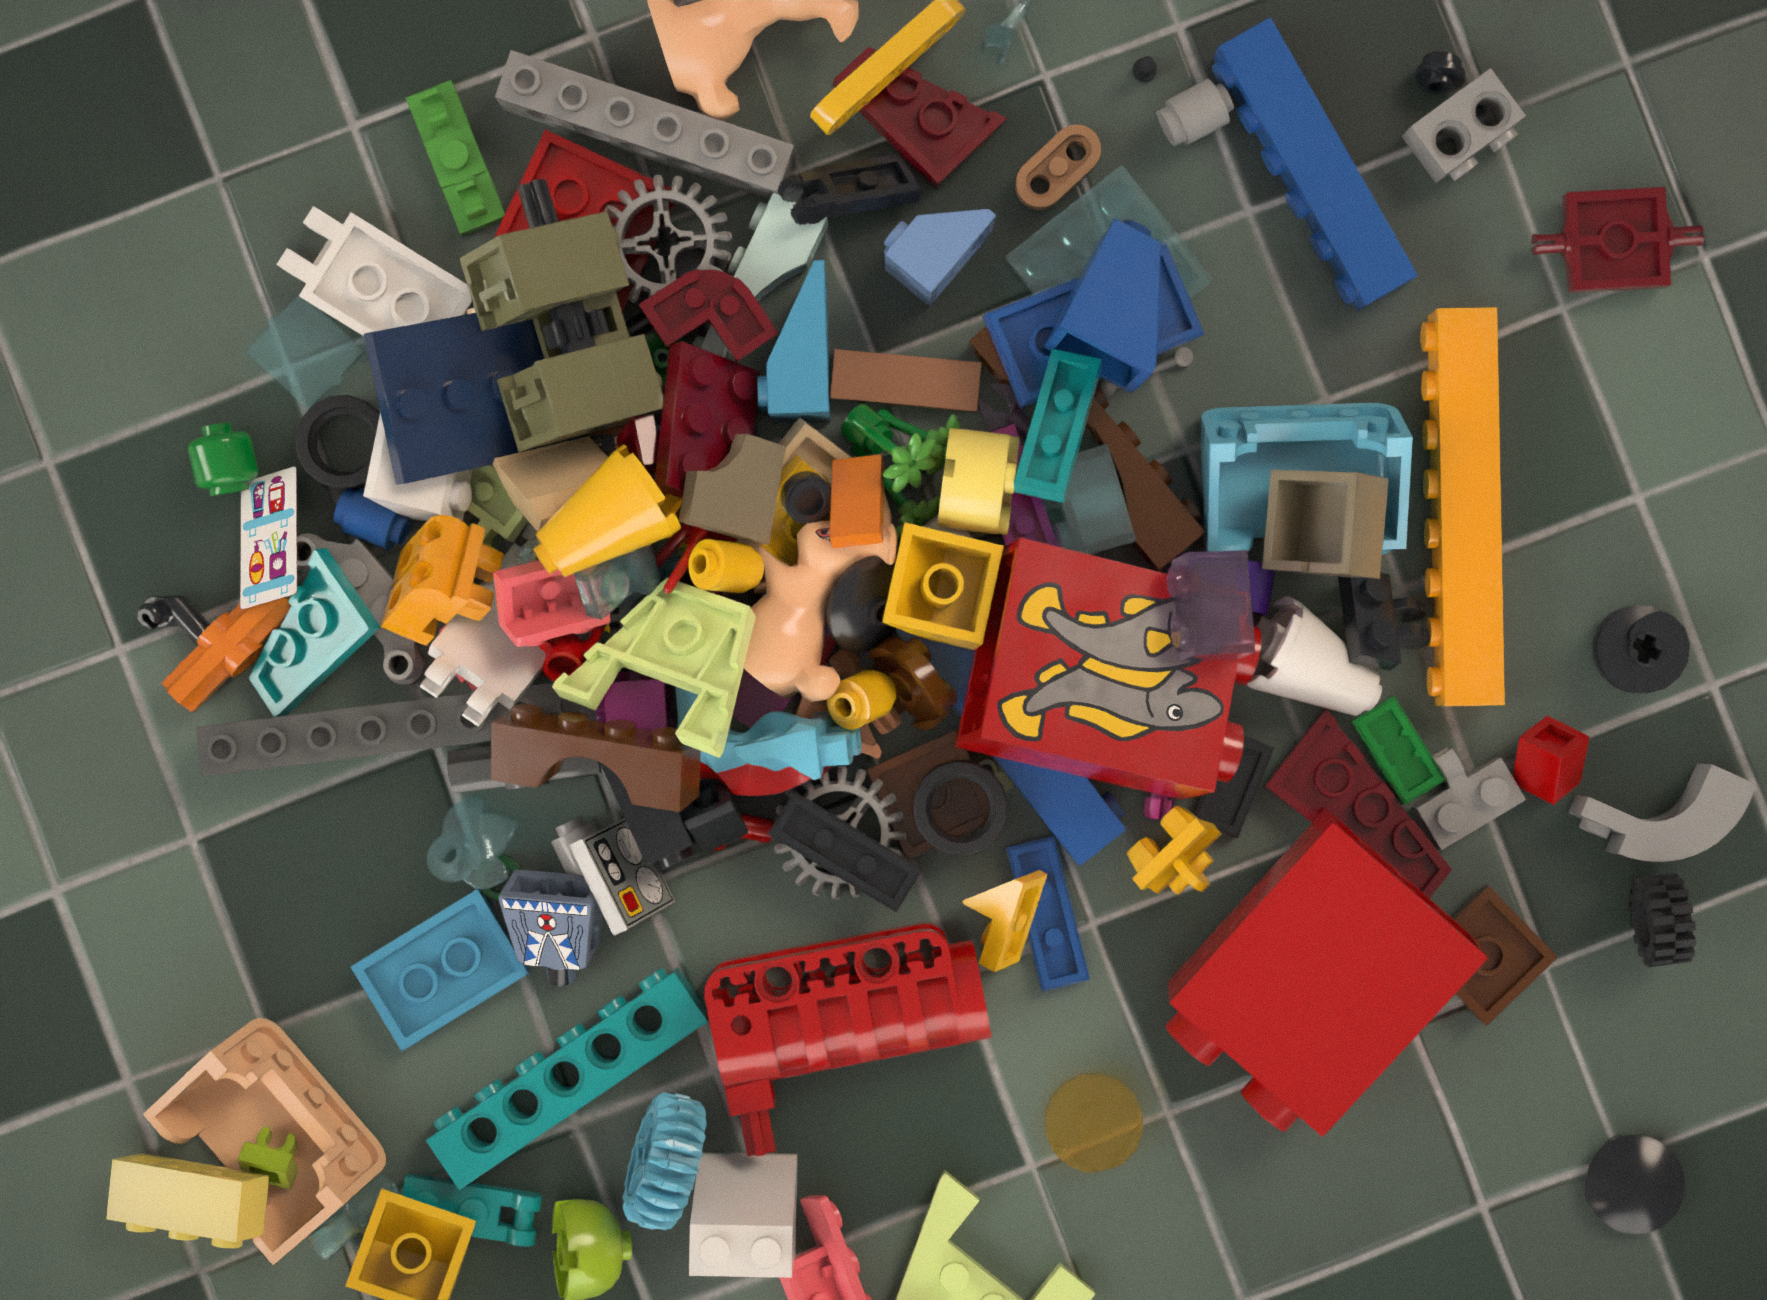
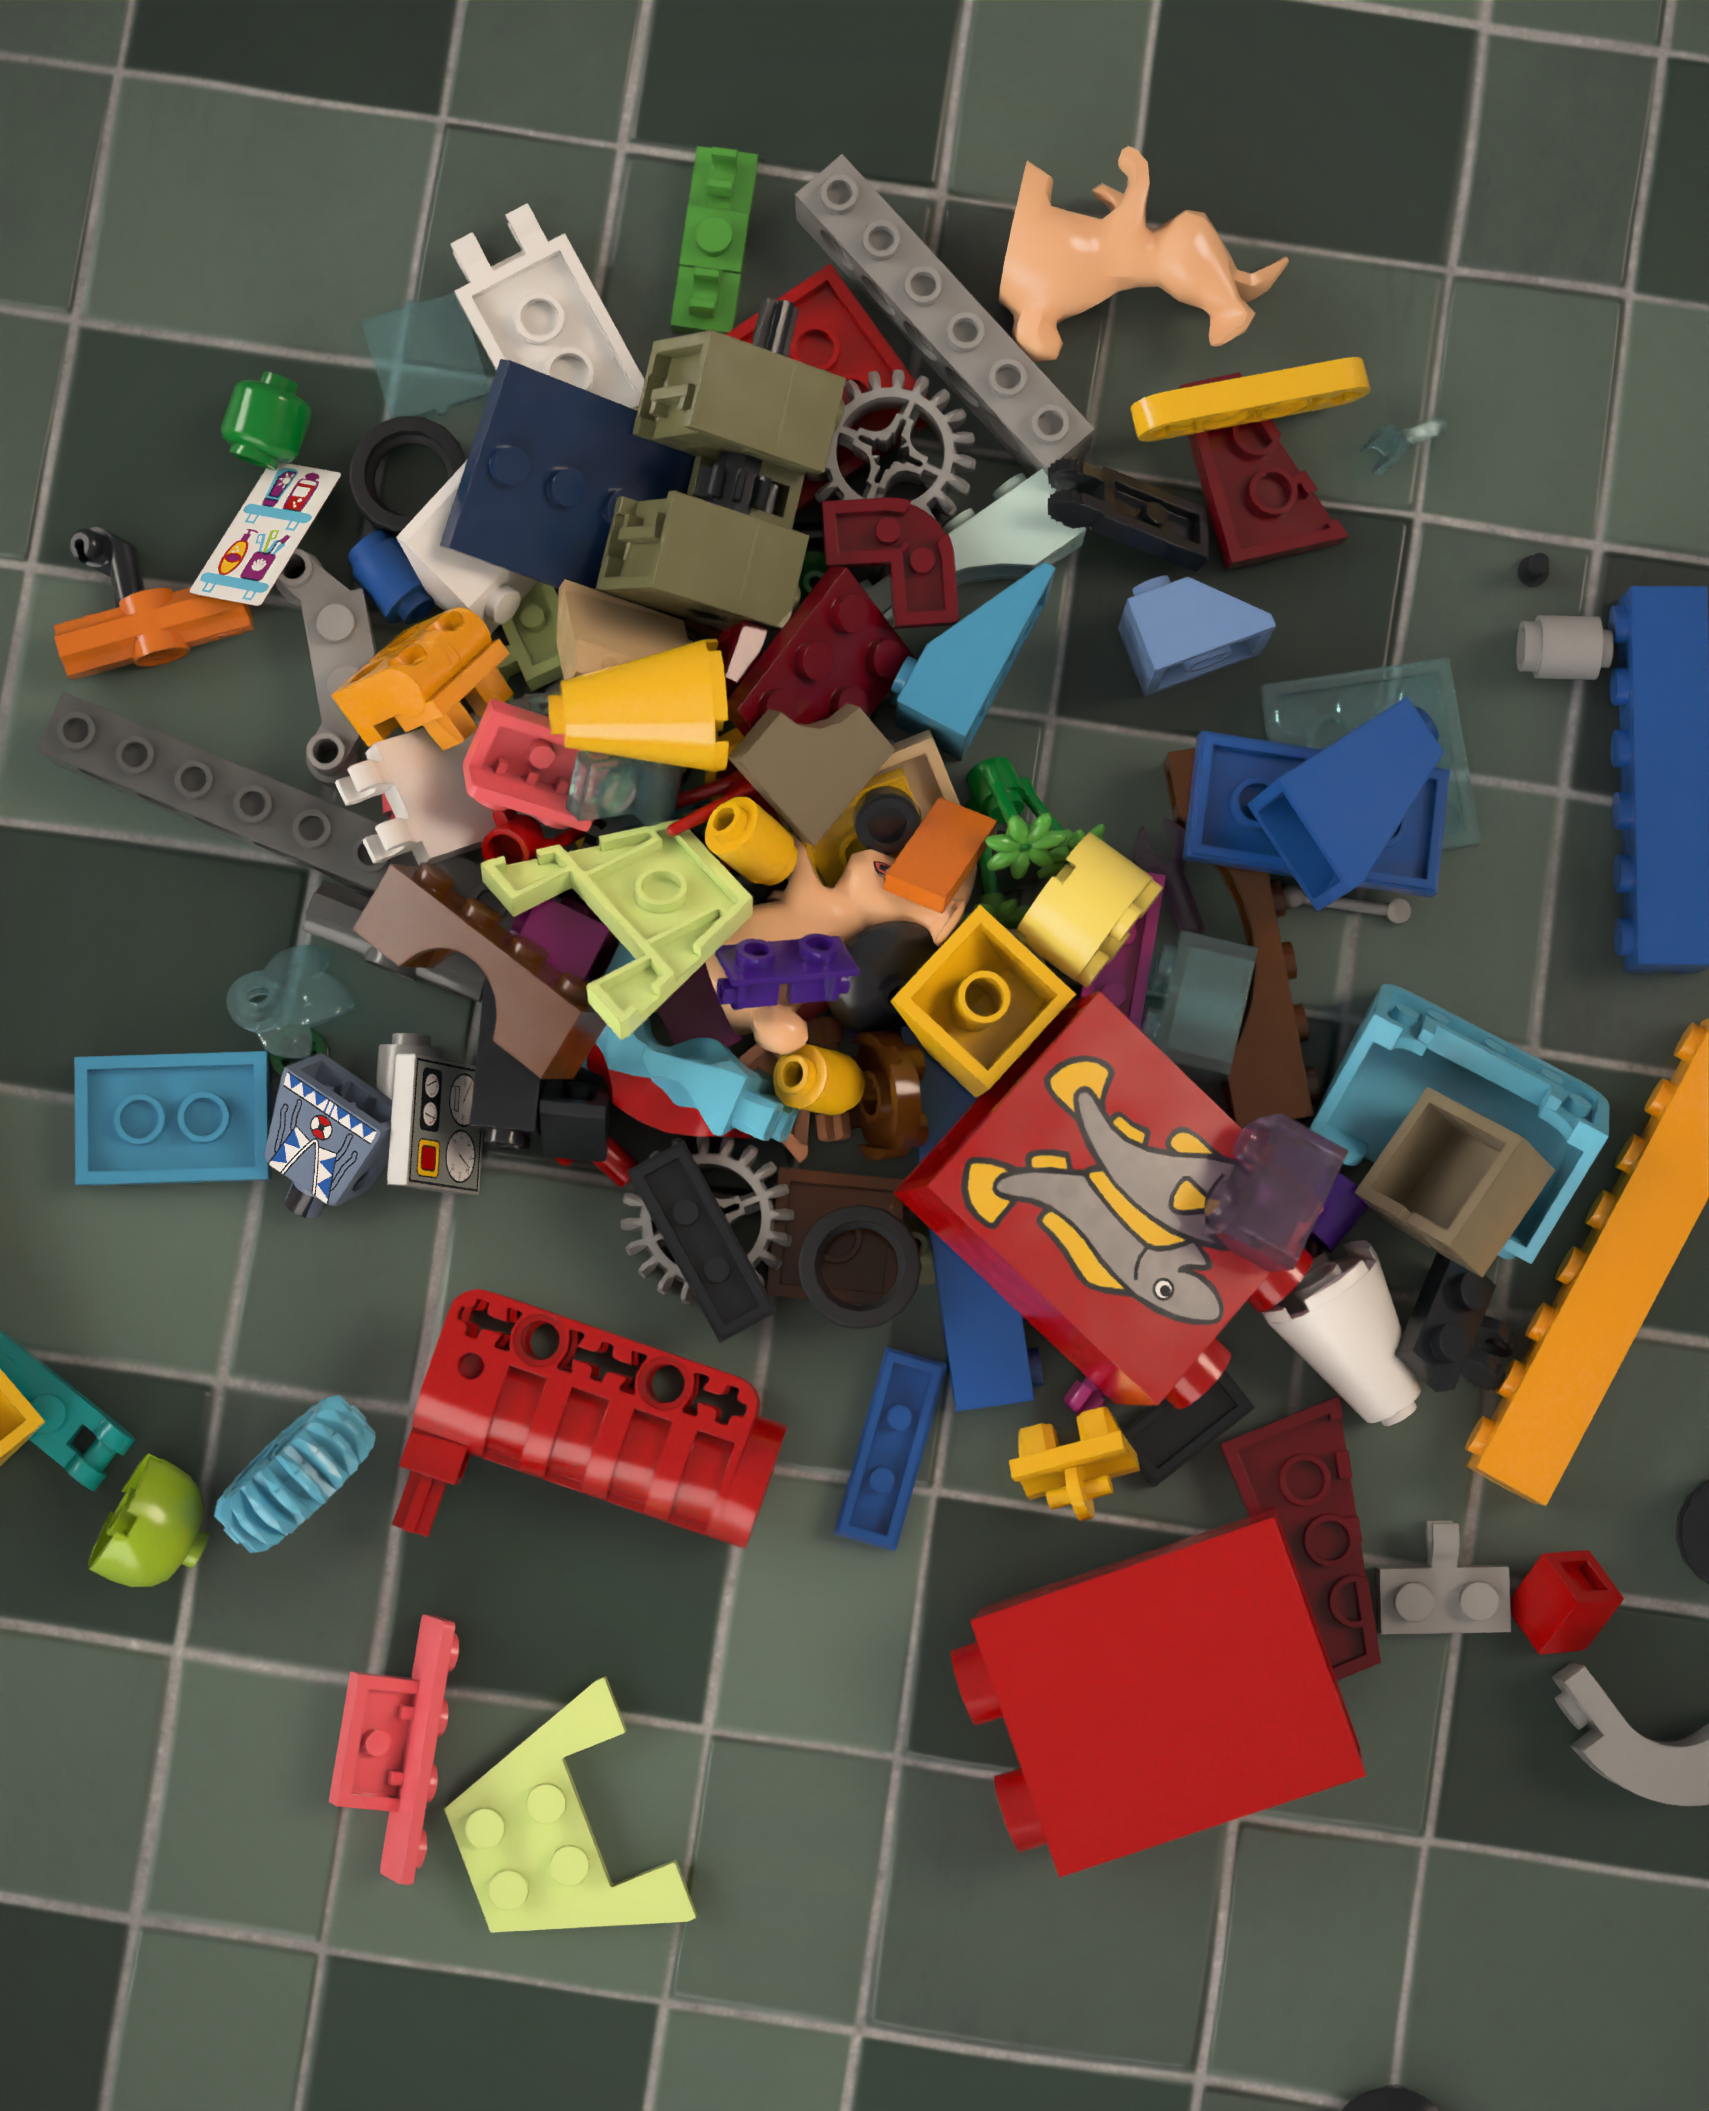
camera: 30 degrees right, 5 degrees down
wing [249,548,381,717] -> none
teal brick [426,967,709,1190] -> none
white slope [689,1152,797,1278] -> none
nougat tile [830,349,982,413] -> none
yellow slope [962,870,1048,972] -> none
teal plate [1013,349,1102,503] -> none
medium nougat plate [1015,124,1101,211] -> none
clear yellow tile [1045,1073,1143,1173] -> none
green plate [1350,695,1446,805] -> none
reddish brown plate [1452,884,1558,1026] -> none
black tyre [1629,873,1696,967] -> none
none -> dark purple hinge [714,934,860,1010]

